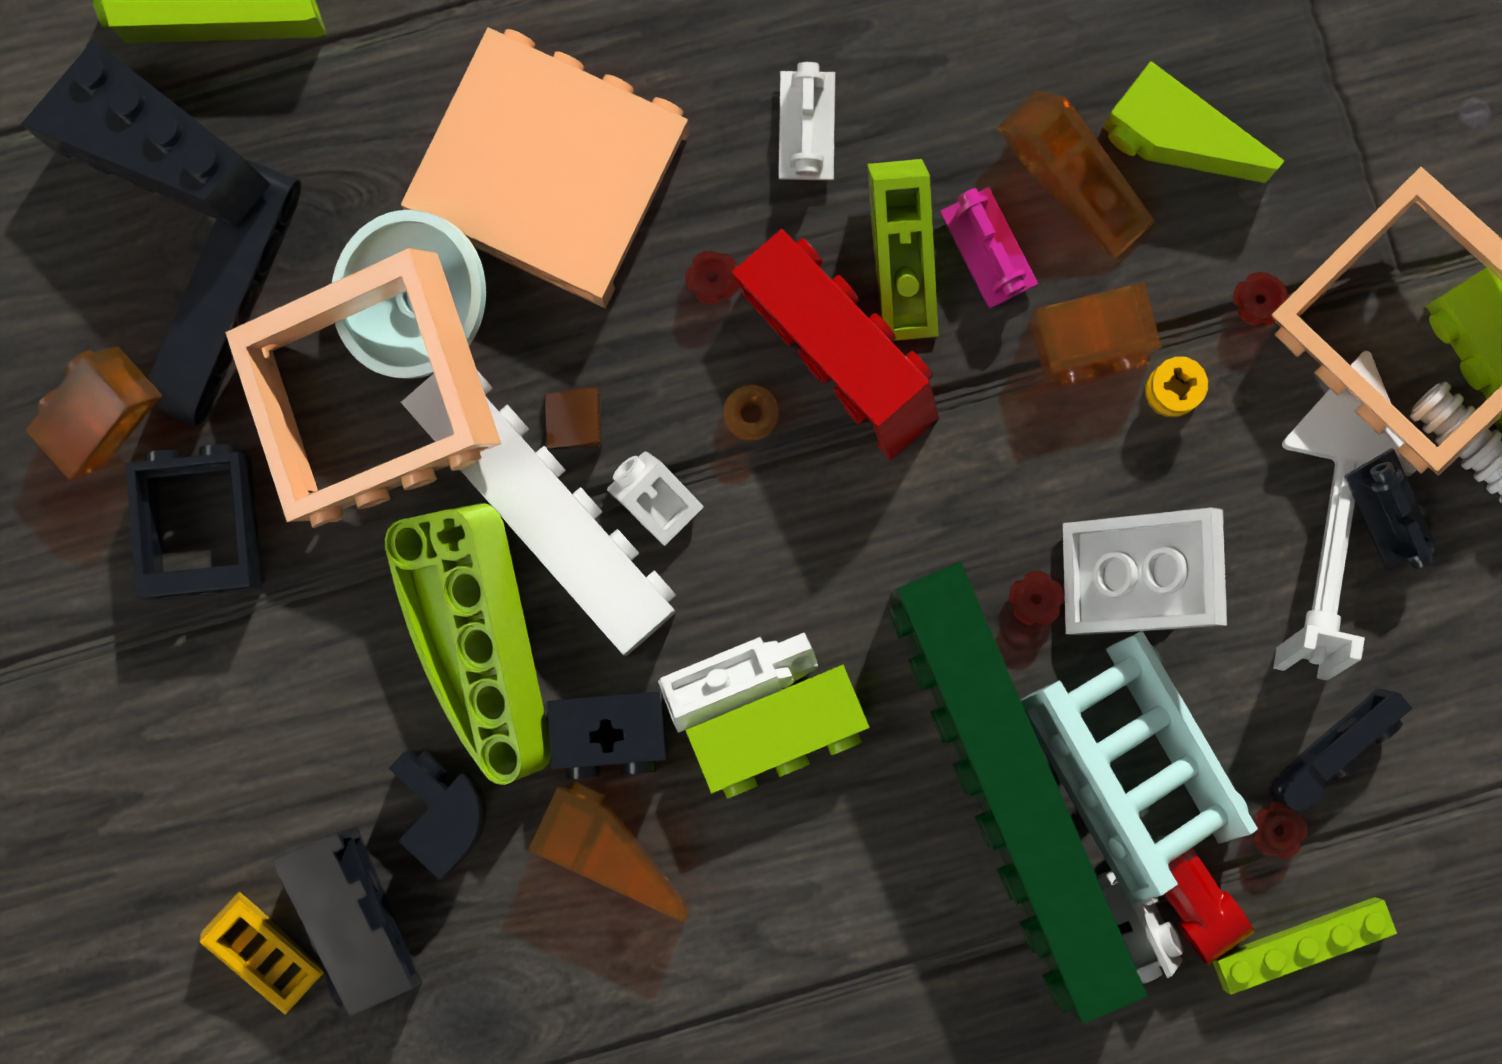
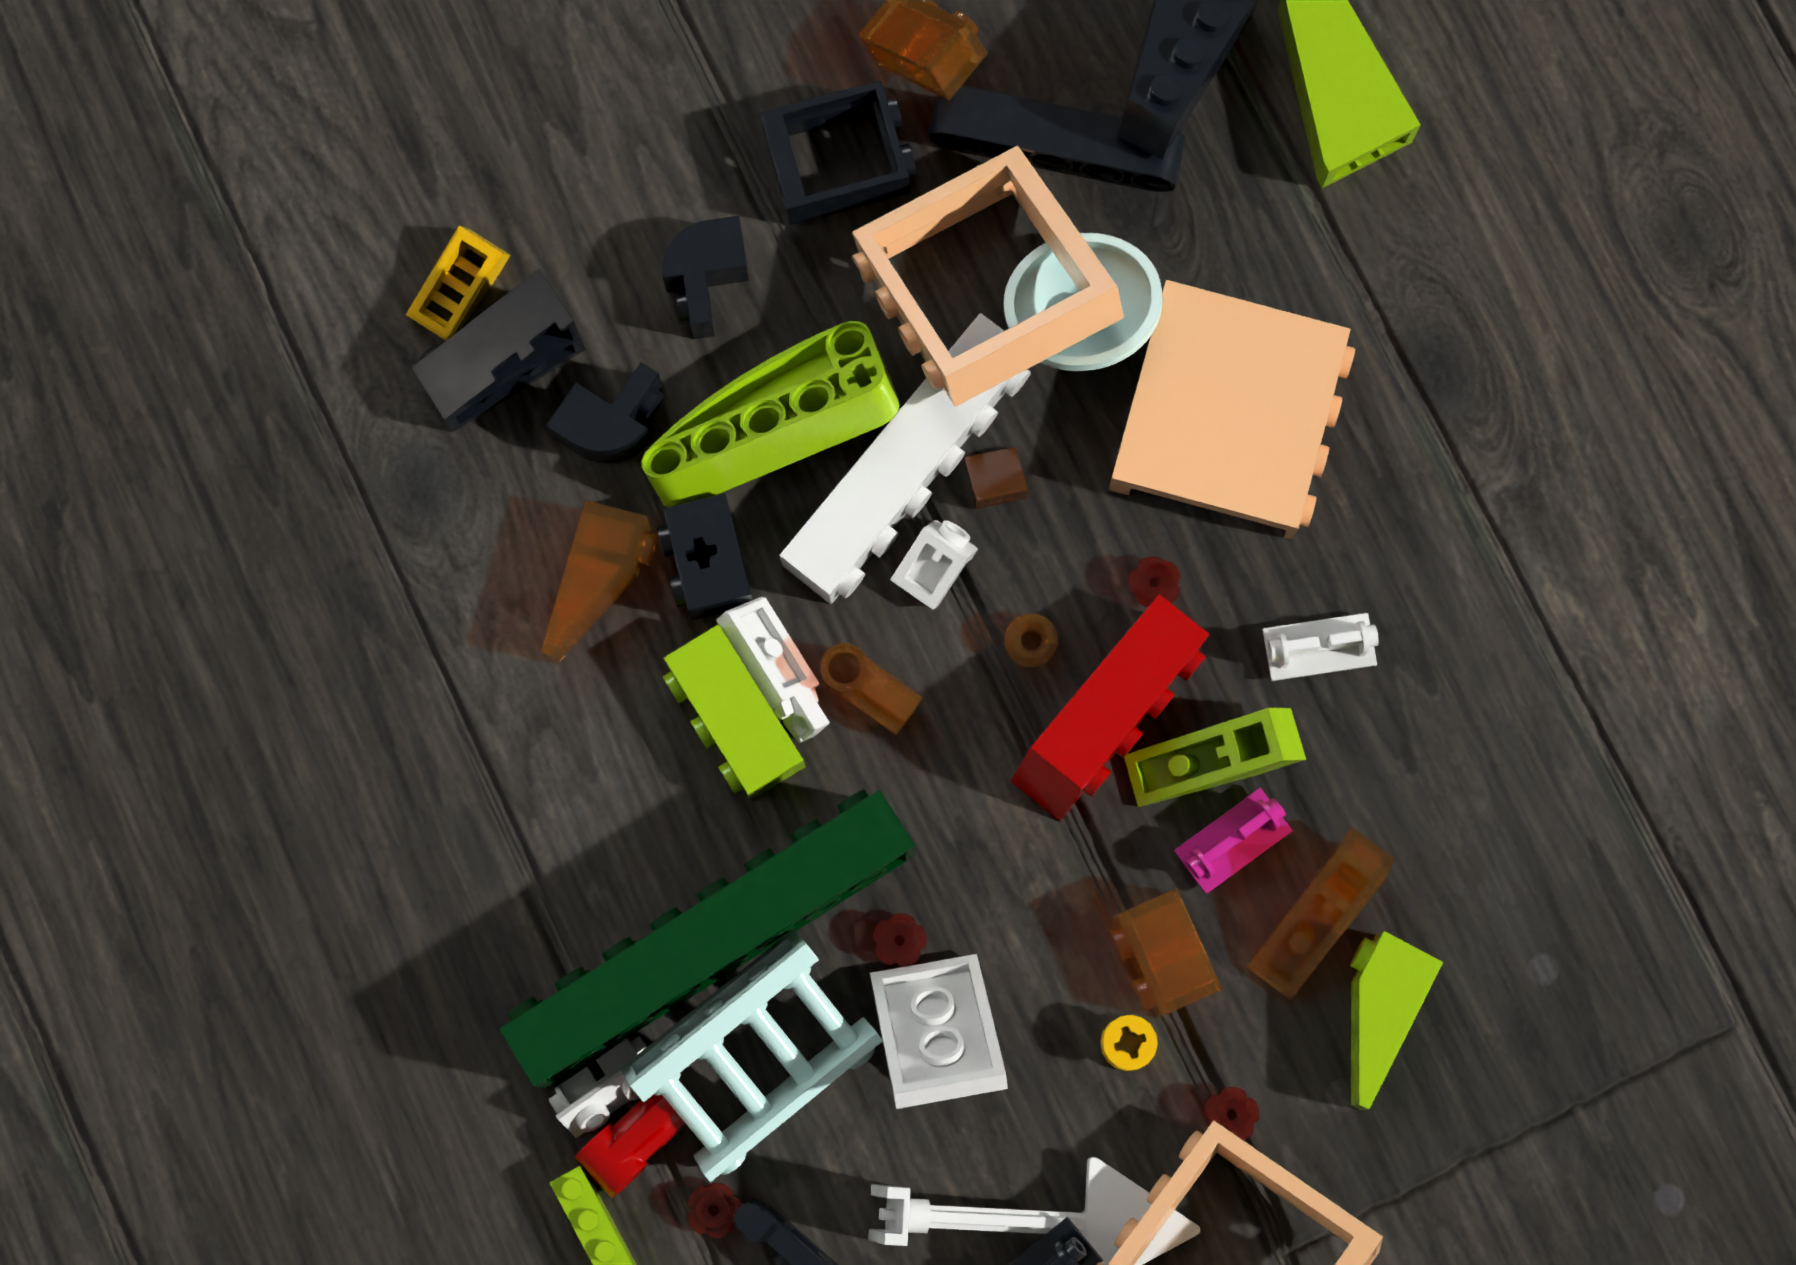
camera: 80 degrees right, 5 degrees down
none -> black brick [662,216,749,339]
none -> clear orange piece [820,643,923,736]

